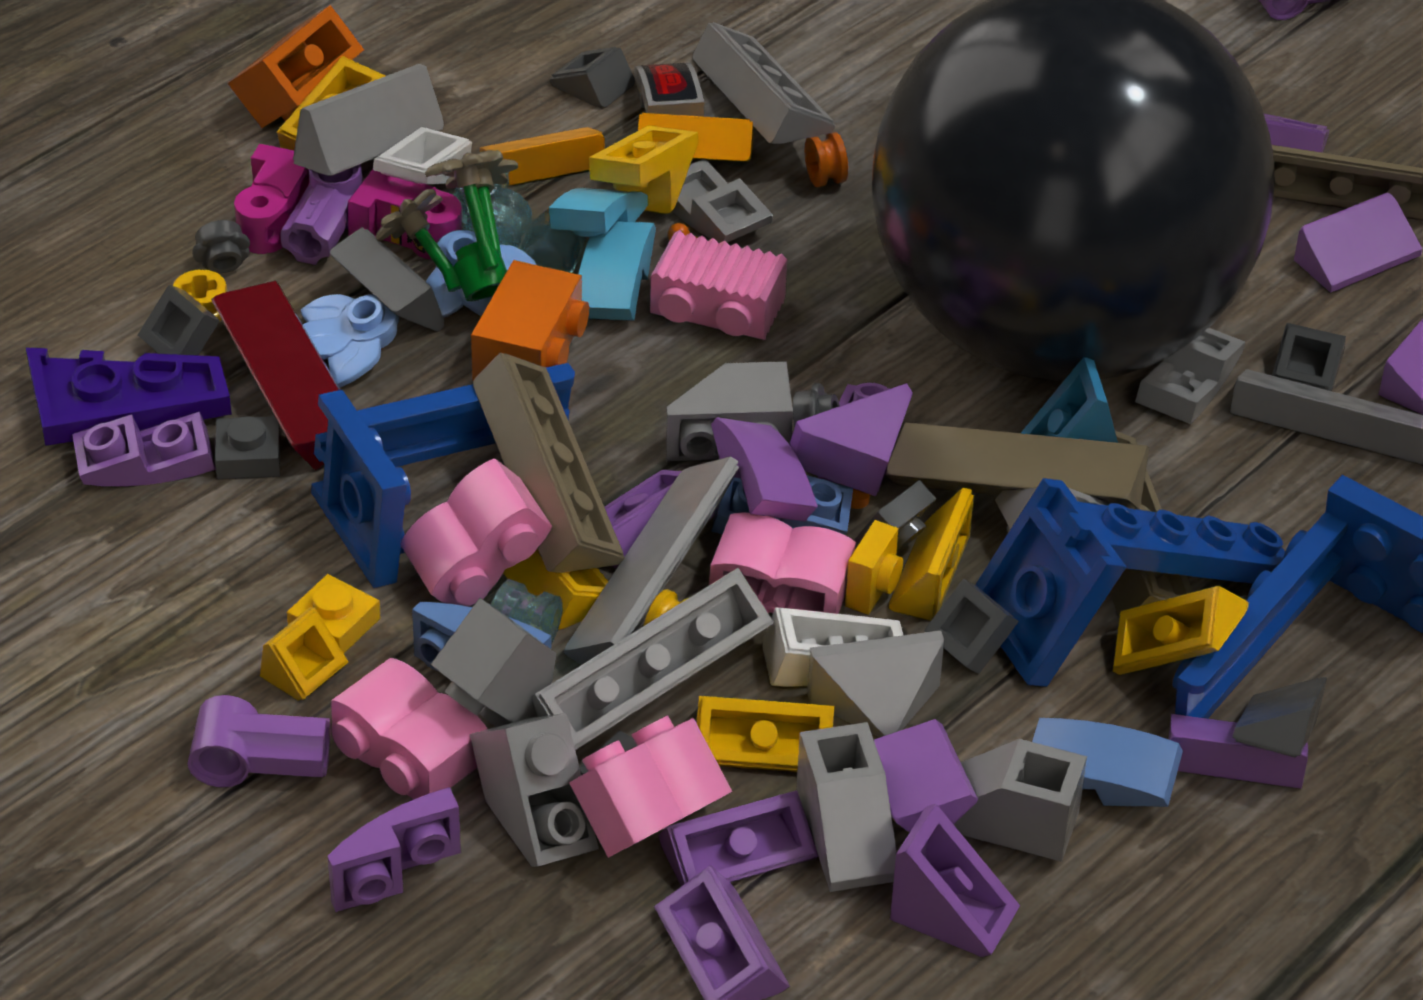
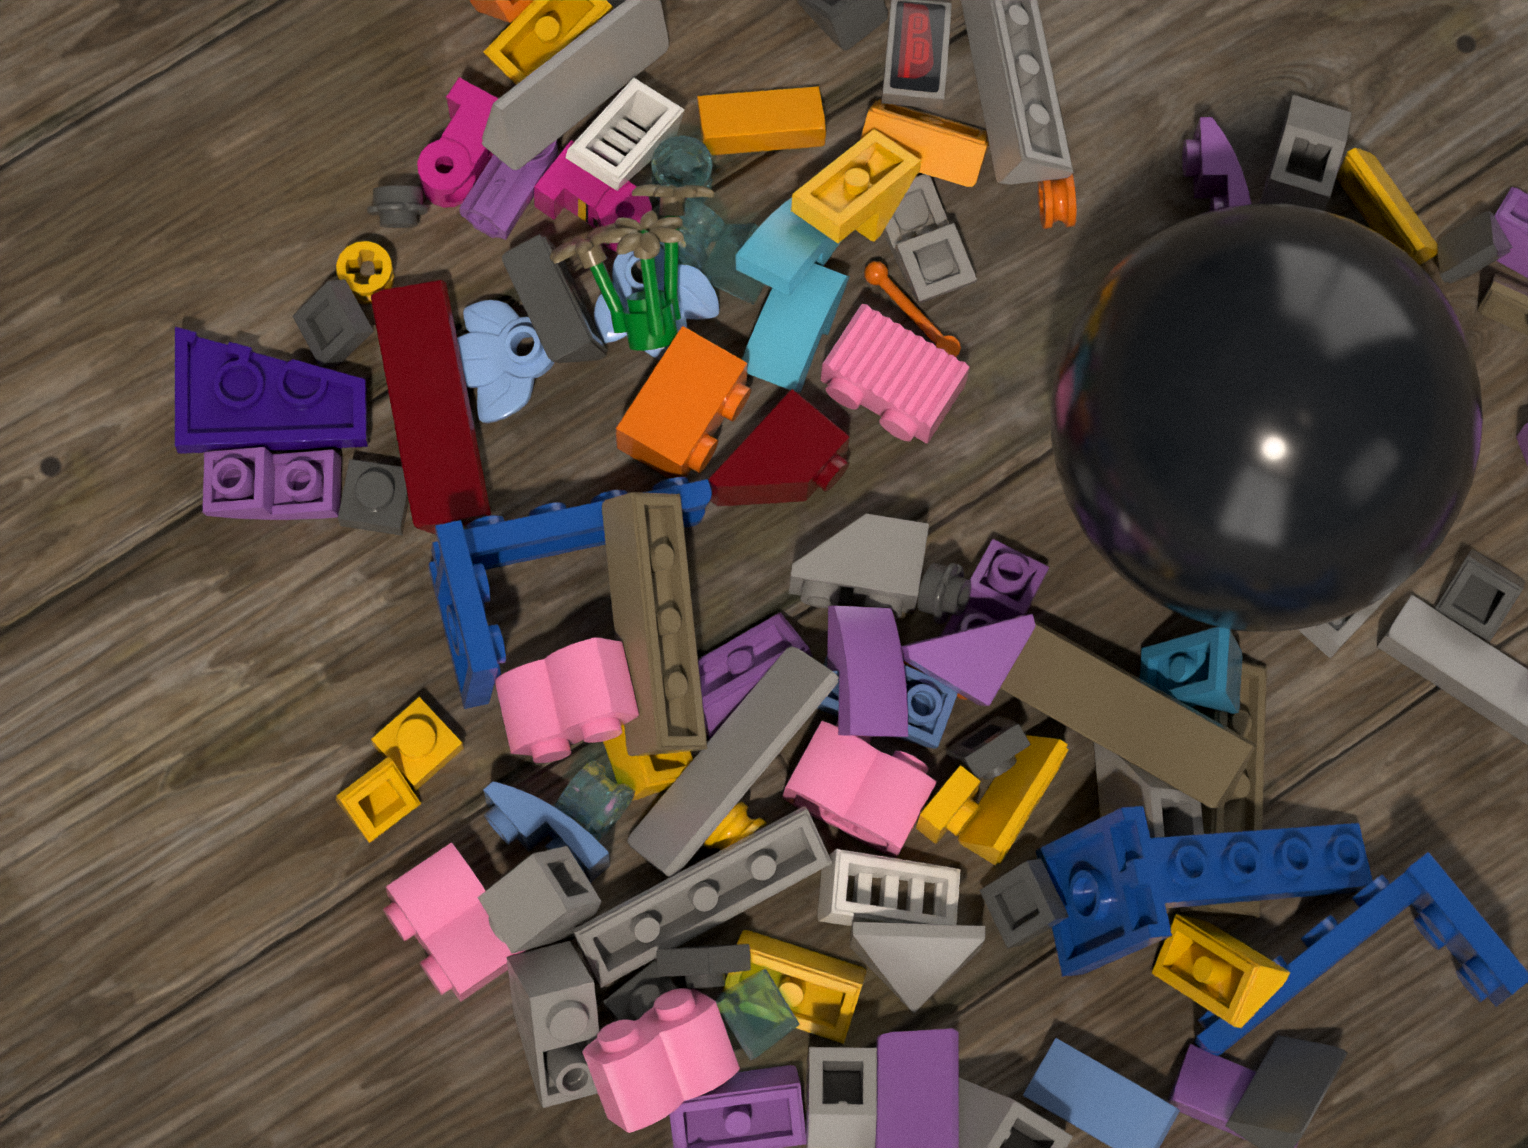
camera: 10 degrees right, 30 degrees up
medium lavender piece [187,695,331,787] -> none
medium lavender slope [328,787,461,912] -> none
none -> dark grey plate [656,944,751,988]
none -> dark red slope [708,389,850,507]
none -> clear light blue slope [716,969,800,1060]

